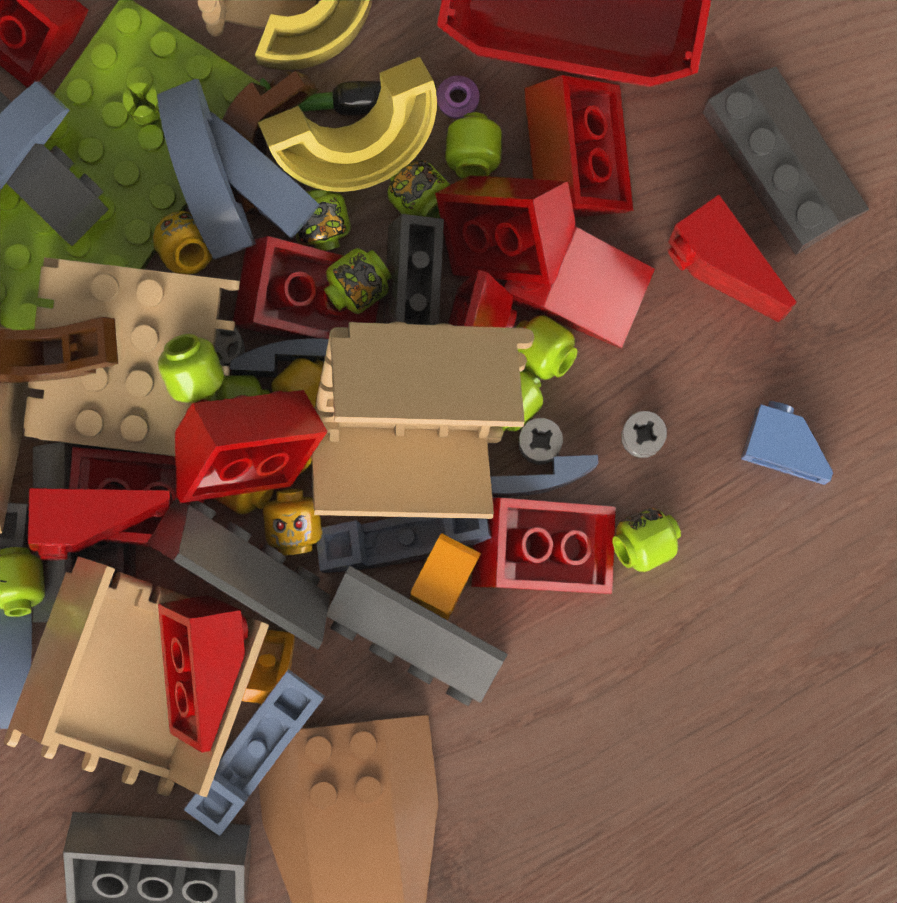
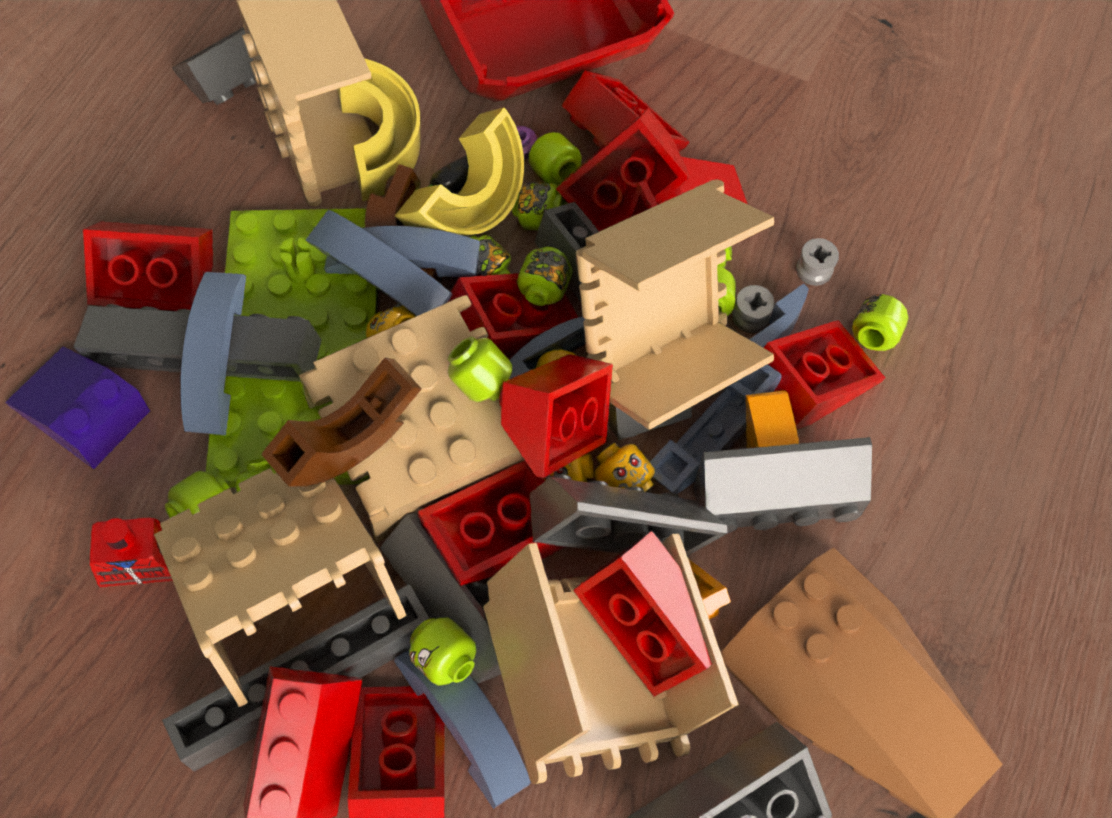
camera: 40 degrees left, 20 degrees down
red slope [28,488,170,560] -> none
sand blue slope [184,669,325,836] -> none
red slope [668,195,797,322] -> none
dark grey slope [703,67,869,256] -> none
medium blue slope [741,401,833,485] -> none

